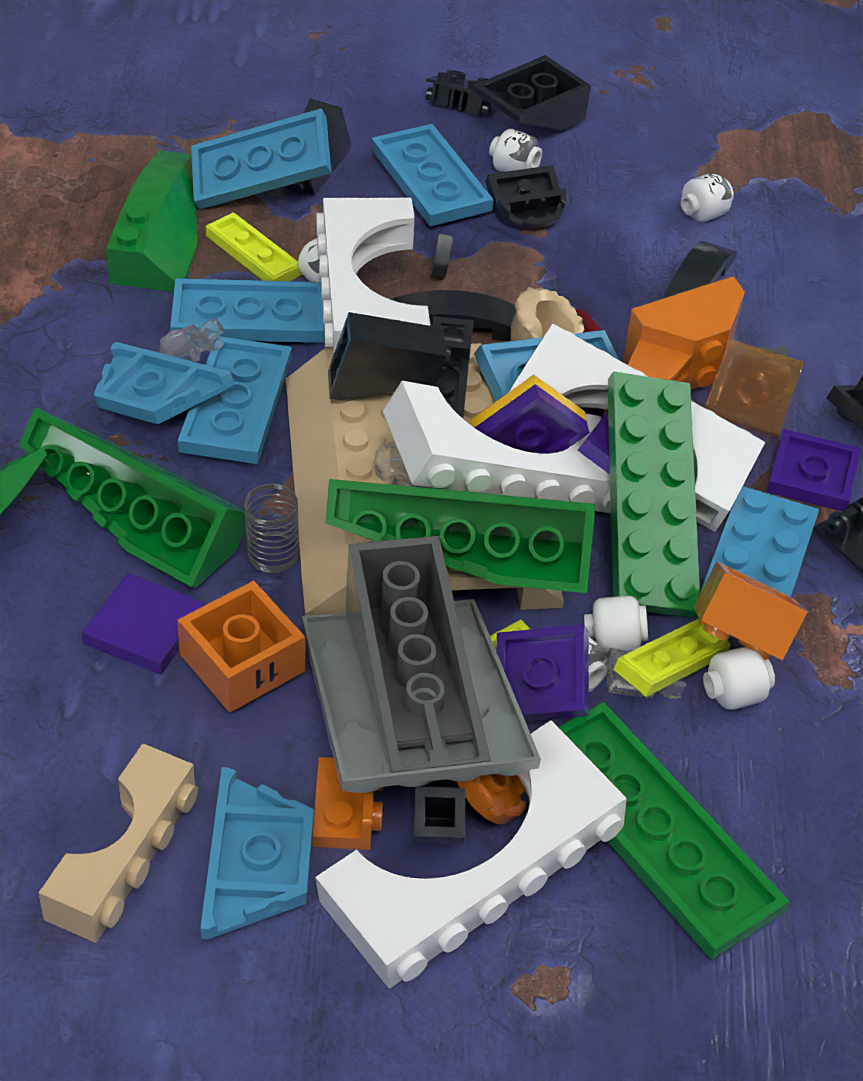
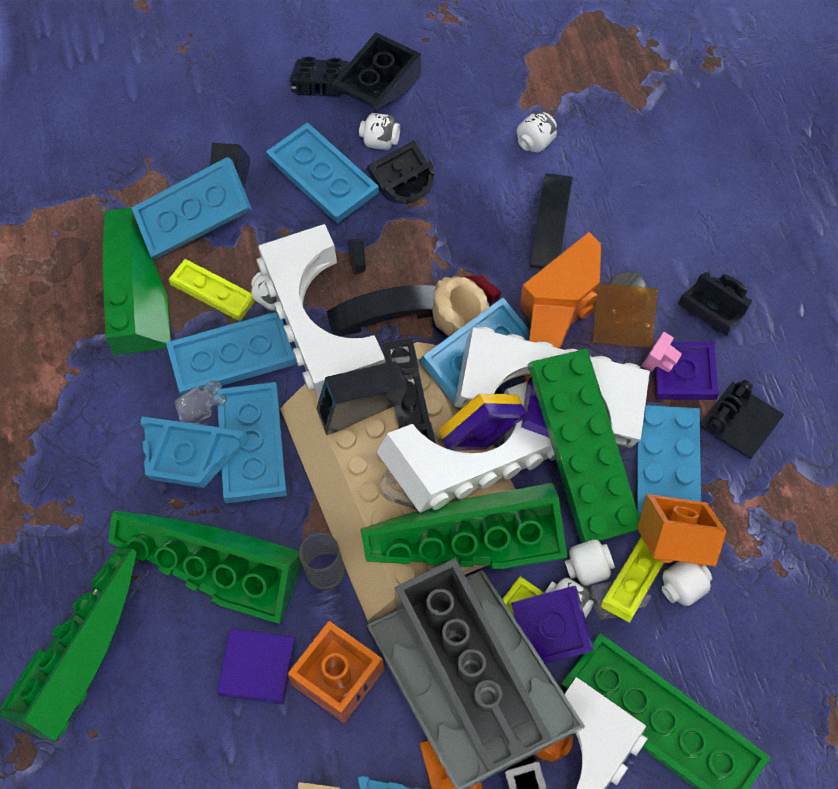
camera: 10 degrees left, 15 degrees up
none -> bright pink tile [641,332,682,372]

